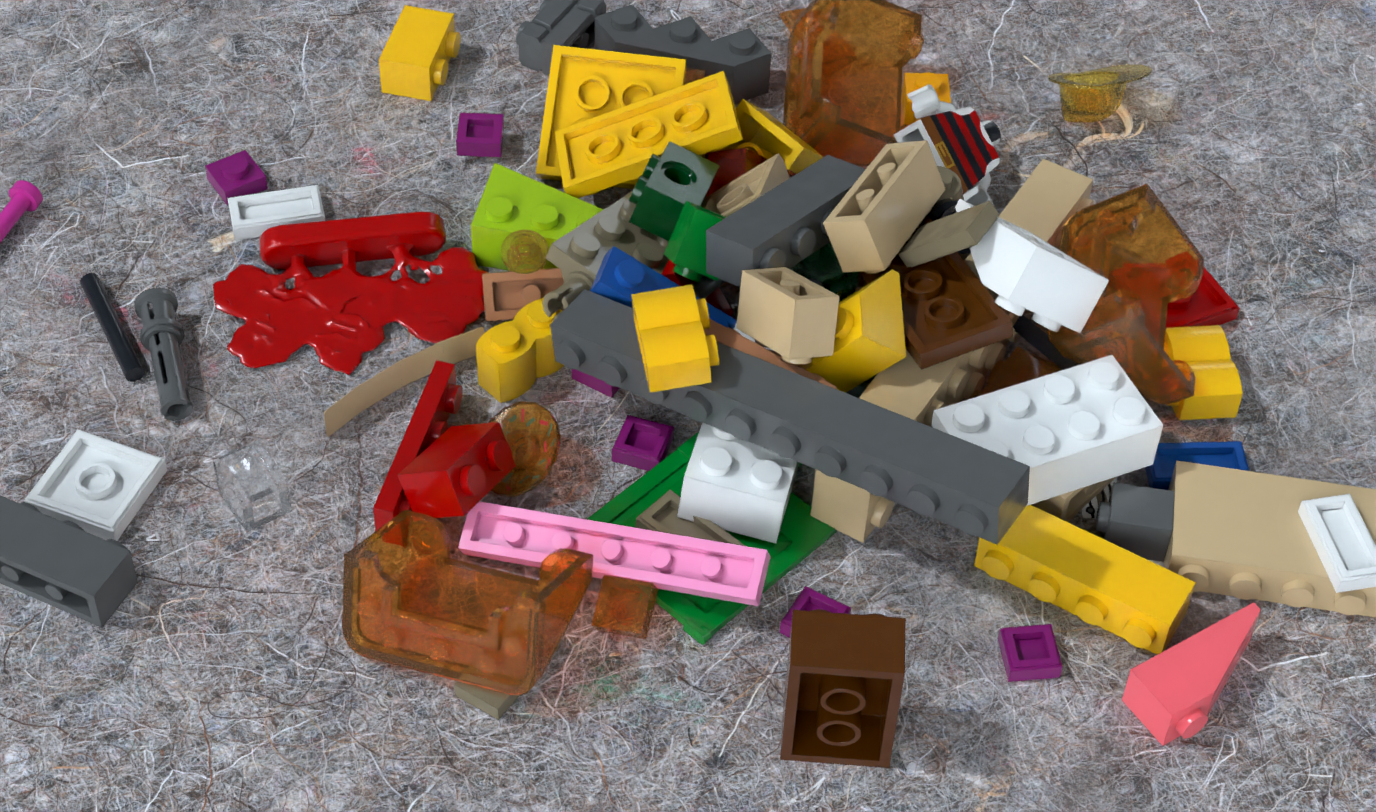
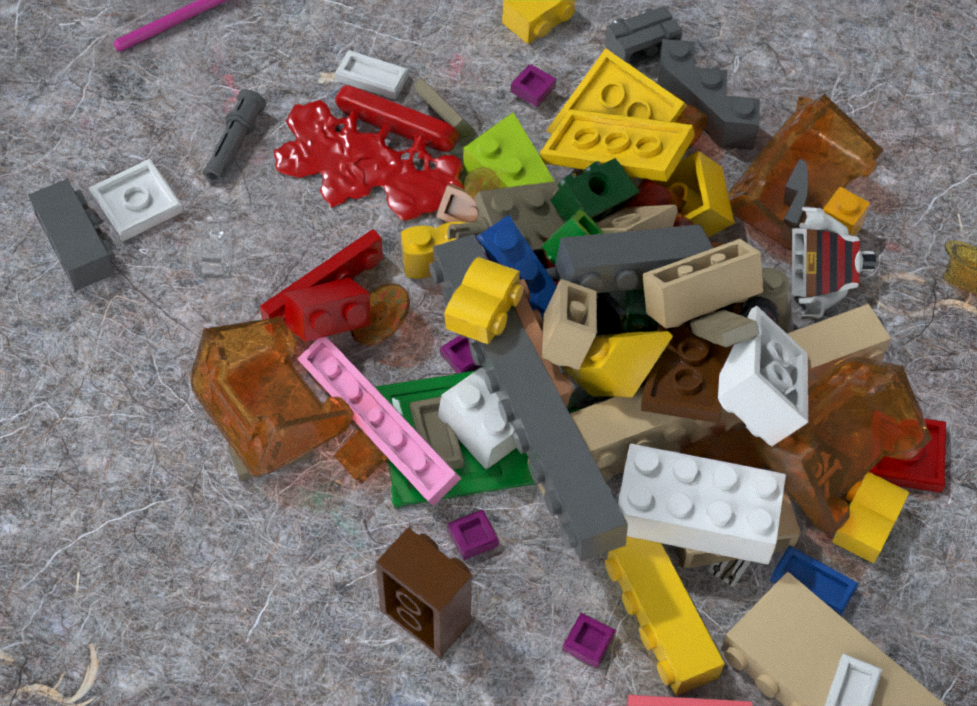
camera: 35 degrees right, 10 degrees up
black bar [80,273,144,382] -> none
magenta plate [205,150,268,205] -> none
tan sticker [324,327,485,437] -> none
dark grey brick [1095,482,1174,562] -> none
none -> dark tan tile [414,78,475,138]
none -> dark grey slope [782,159,808,240]

